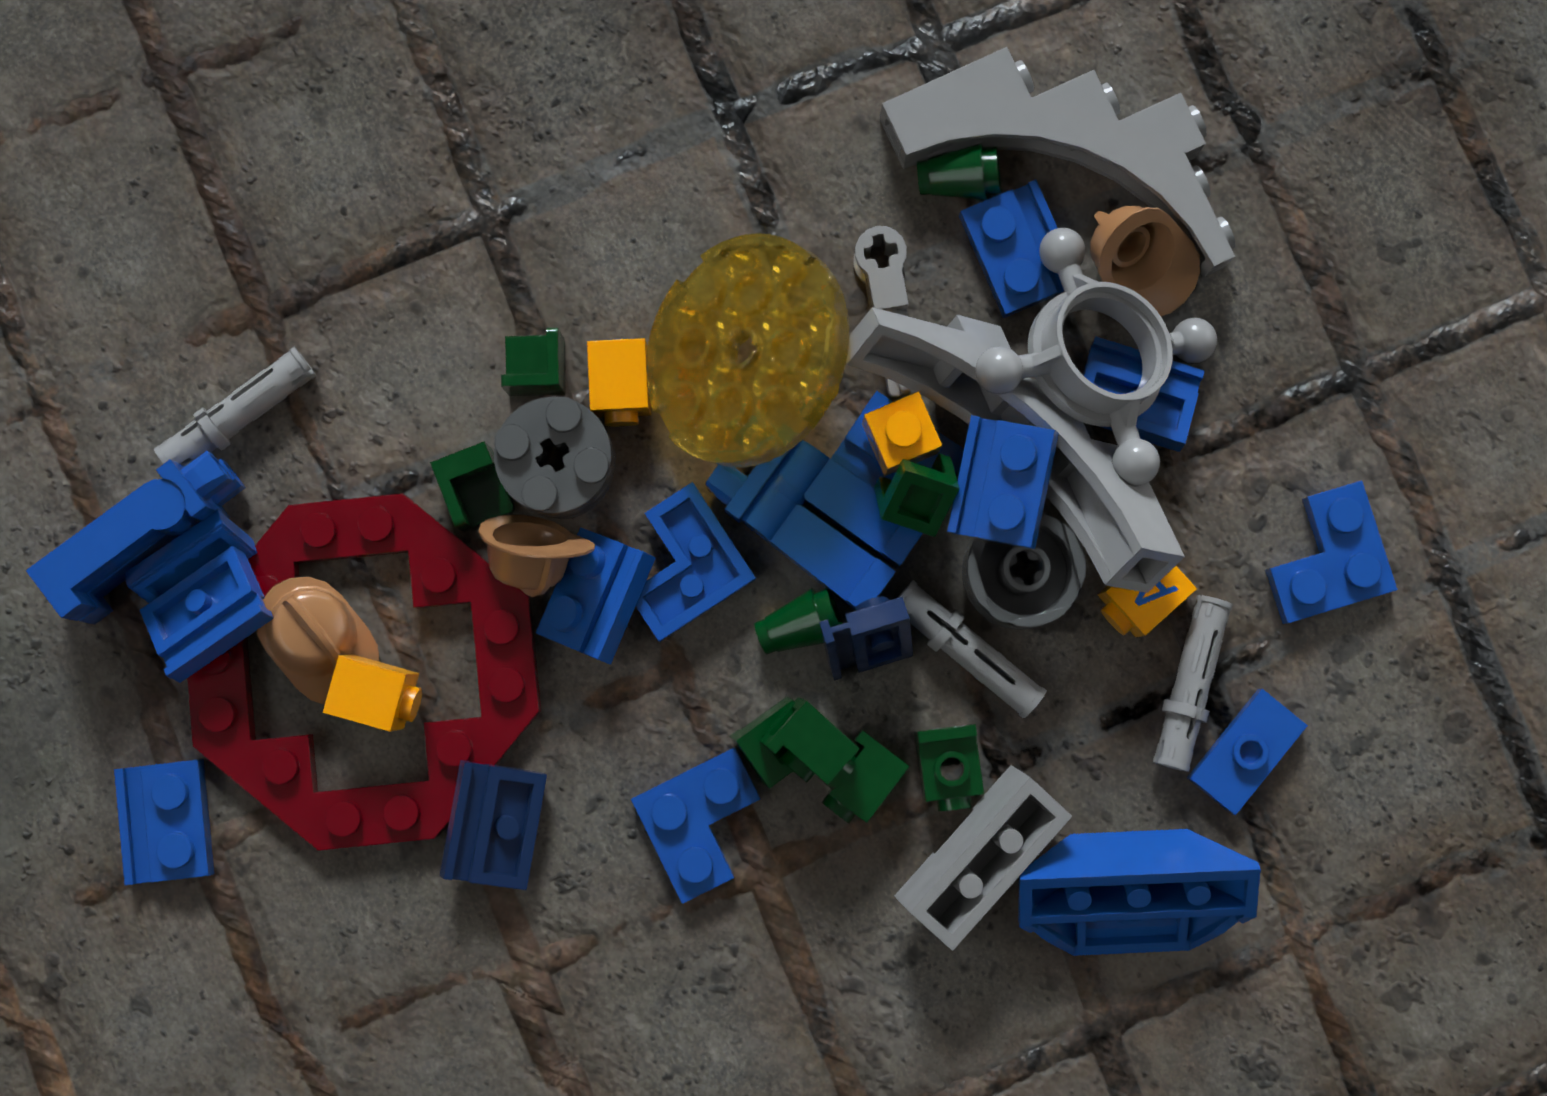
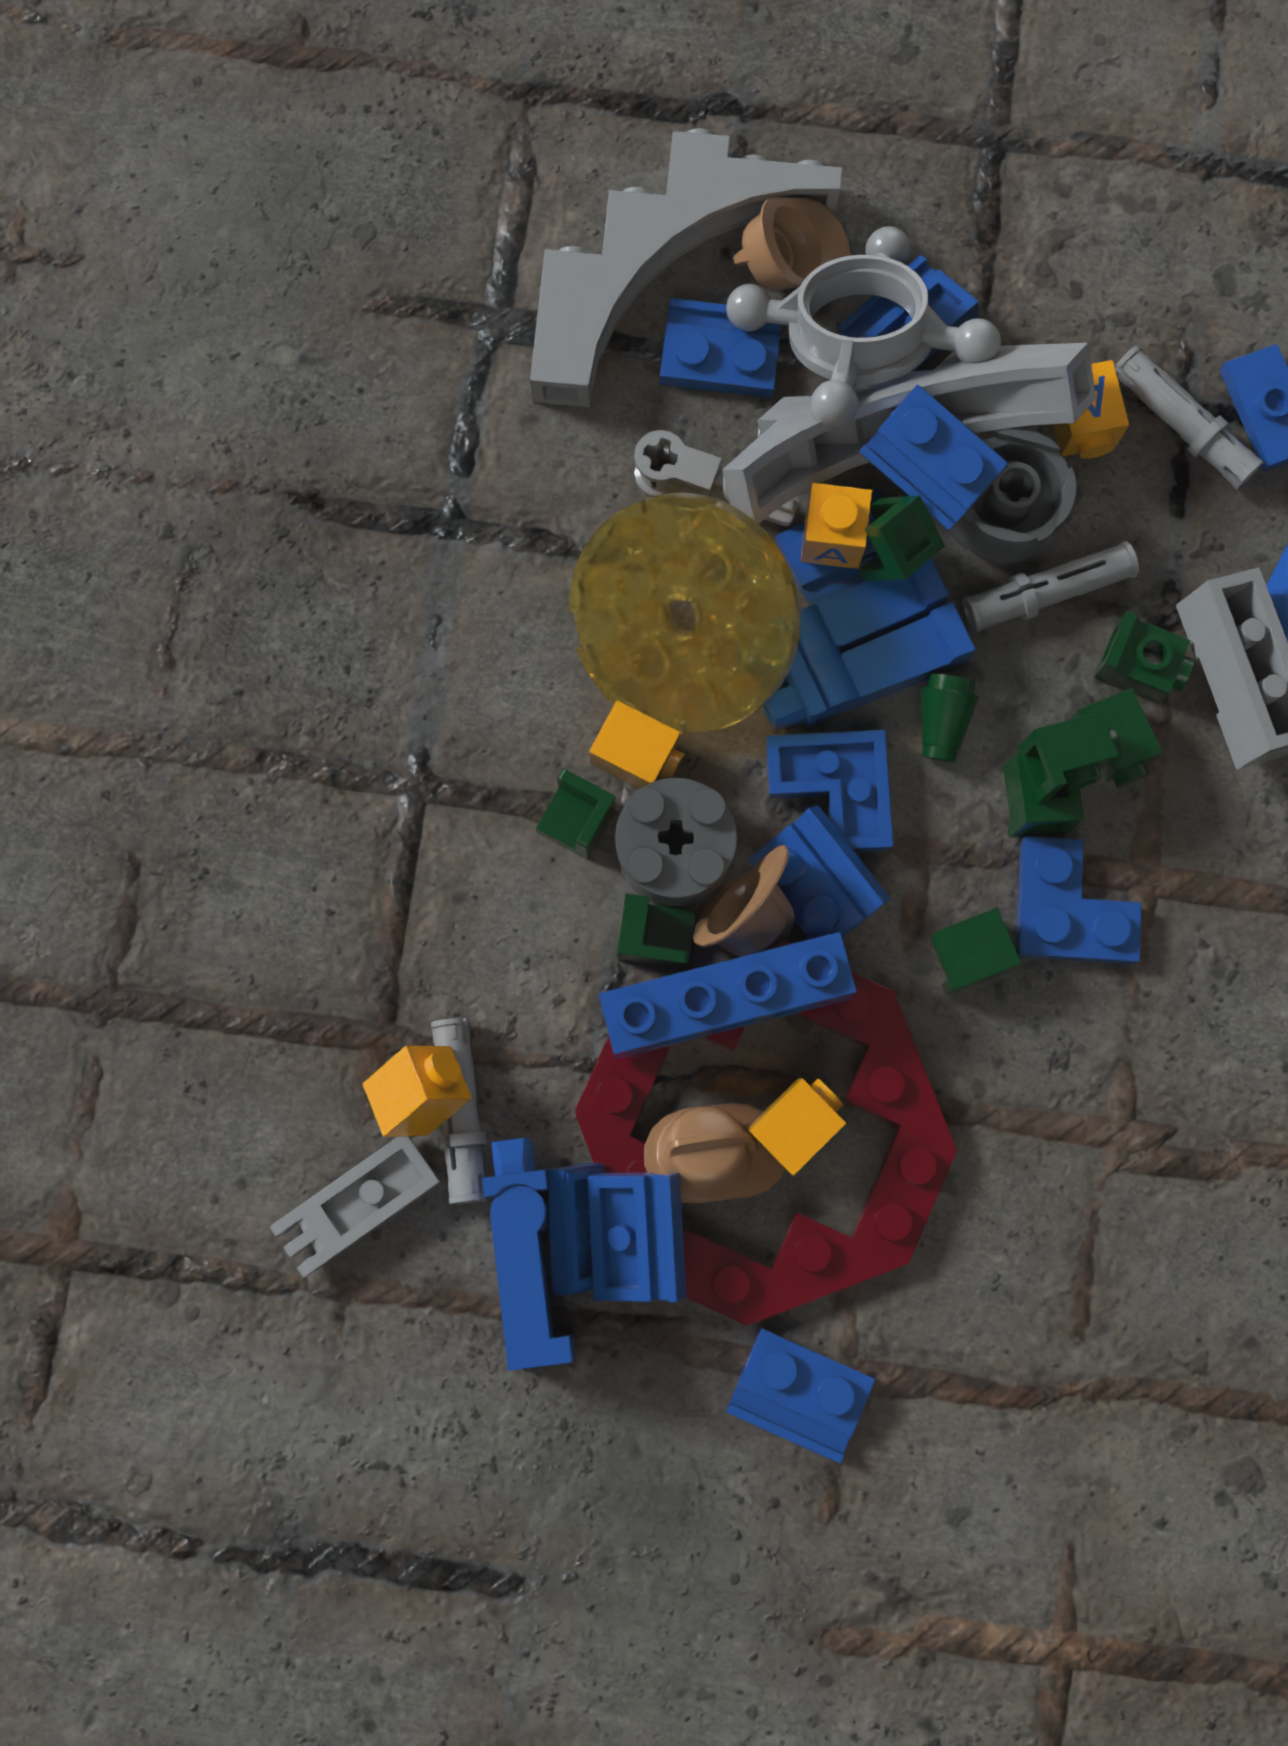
camera: 60 degrees left, 5 degrees down
dark blue plate [439,760,547,890] -> none
dark blue plate [819,597,913,681] -> none
dark green cone [917,143,1001,200] -> none
blue plate [1265,480,1398,624] -> none
none -> light grey hinge [269,1136,442,1279]
none -> light orange brick [363,1045,472,1137]
none -> blue brick [598,932,856,1060]
none -> dark green panel [931,907,1021,996]

